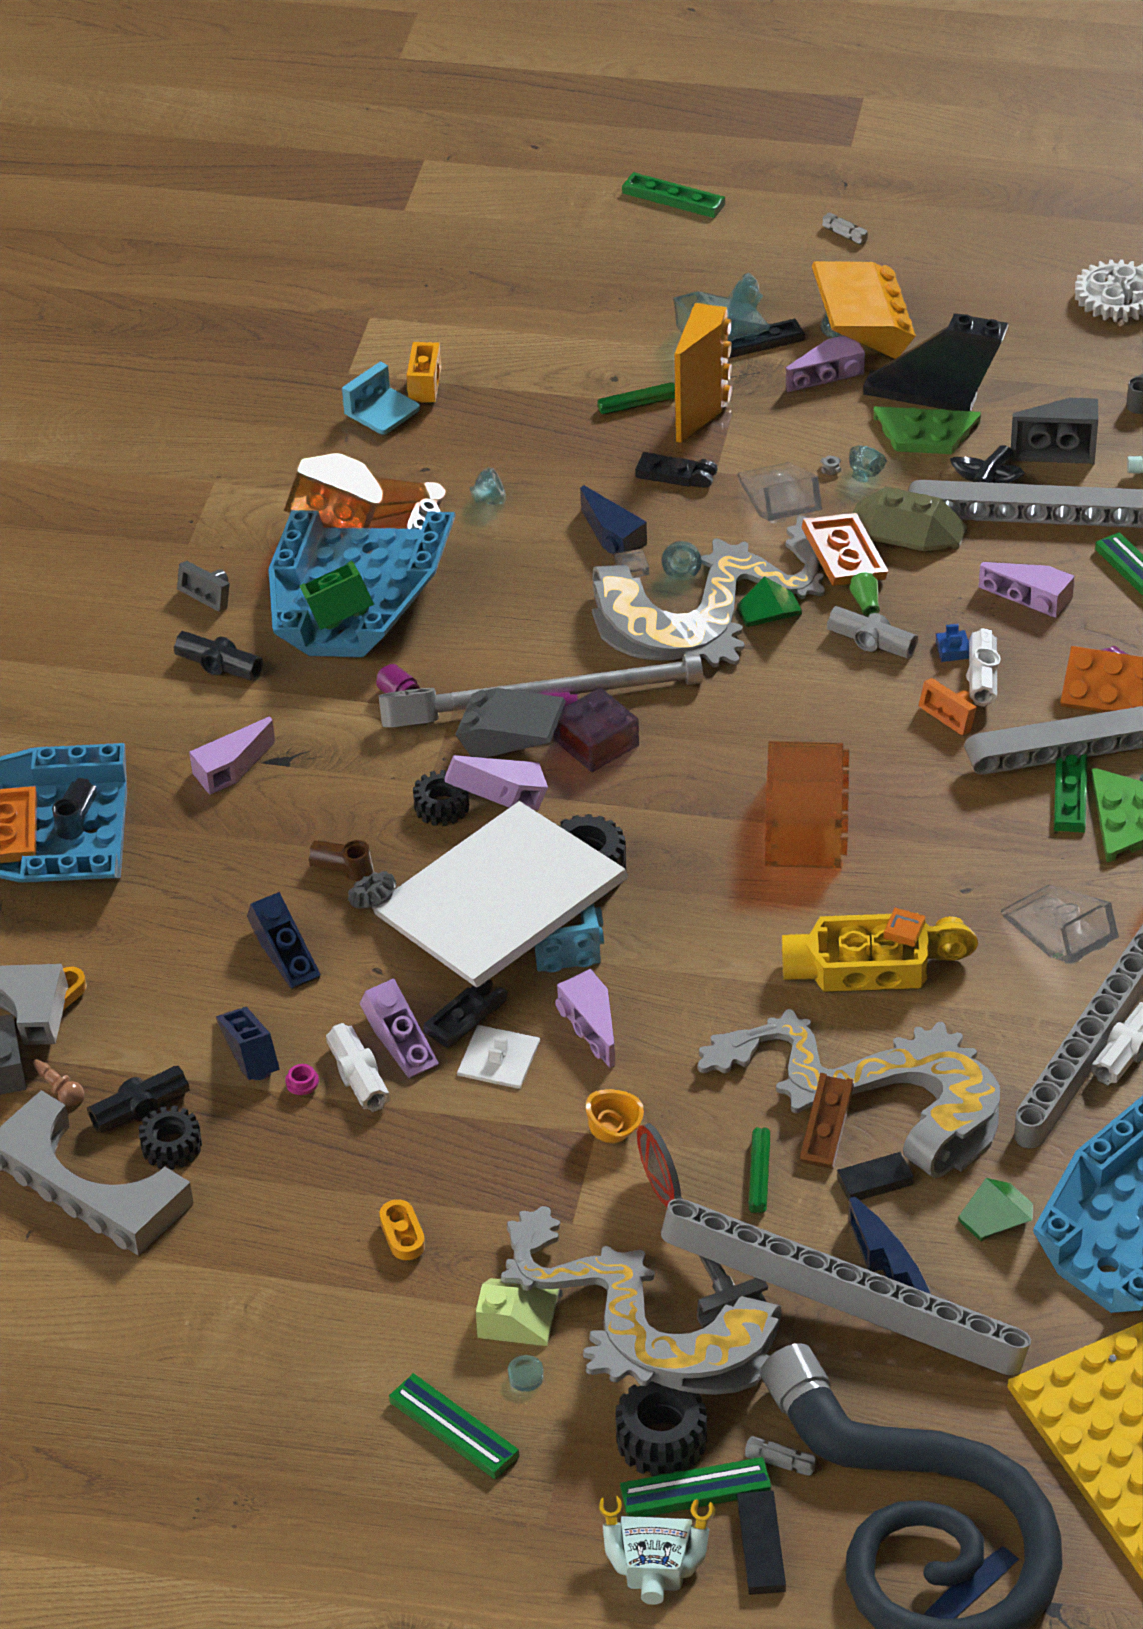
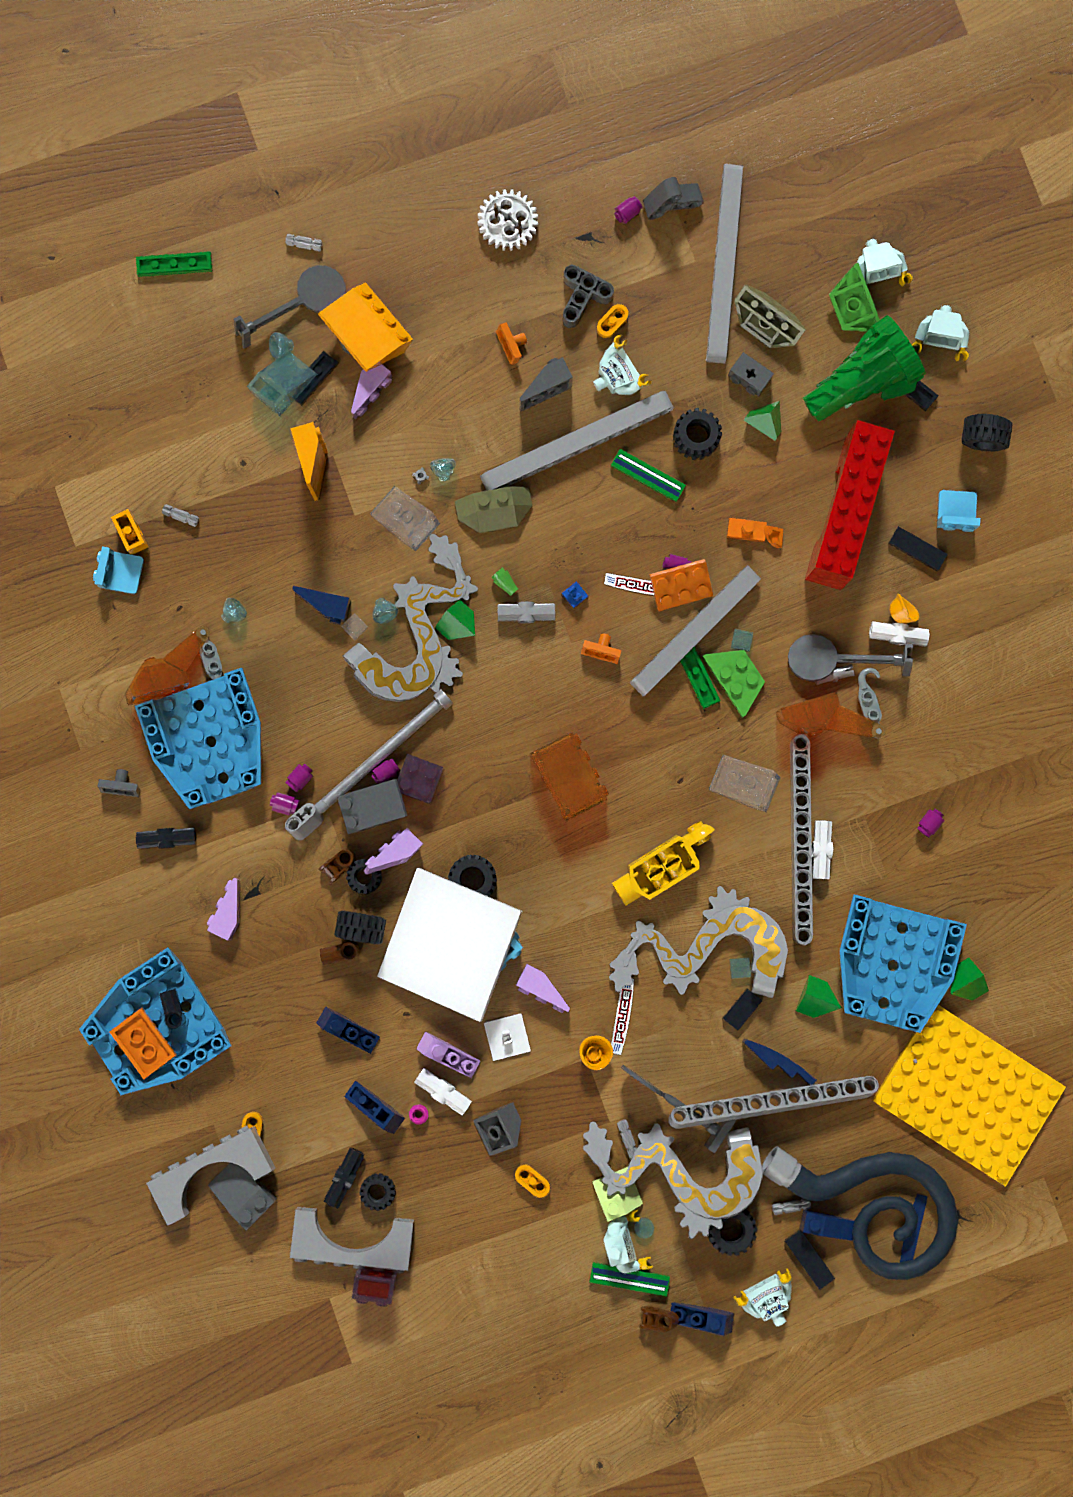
camera: 40 degrees left, 40 degrees up
nougat bar [33,1059,85,1107] -> none
green hinge [299,561,374,630] -> none
dark grey gear [348,871,396,908] -> none
black hinge [423,979,508,1048] -> none
green axle [597,382,675,415] -> none
green tile [620,1457,771,1517] -> none
black hinge [635,452,718,488] -> none
green axle [748,1127,770,1214] -> none
dark orange hinge [799,1073,854,1169] -> none
plate [801,513,888,586] -> none
black piece [863,313,1009,411] -> none
bright green wing [873,406,981,454] -> none
orange tile [884,907,926,947] -> none
black plant [950,445,1025,484] -> none
white piece [966,628,1001,707] -> none
lavender slope [979,562,1075,618] -> none
none -> light grey axle [162,504,199,527]
none -> dark grey piece [234,265,346,349]
none -> magenta brick [285,763,313,792]
none -> reddish brown piece [319,850,356,884]
none -> black tyre [334,910,386,944]
none -> piece [352,1268,397,1307]
none -> dark grey slope [473,1102,521,1156]
none -> orange tile [496,322,527,365]
none -> sticker [604,573,654,595]
none -> light aqua torso [604,1210,653,1274]
none -> sticker [611,978,634,1055]
none -> light grey axle [617,1120,637,1158]
none -> reddish brown piece [639,1306,679,1332]
none -> dark blue slope [669,1302,735,1336]
none -> clear light blue tile [729,957,751,979]
none -> dark blue slope [800,1210,855,1241]

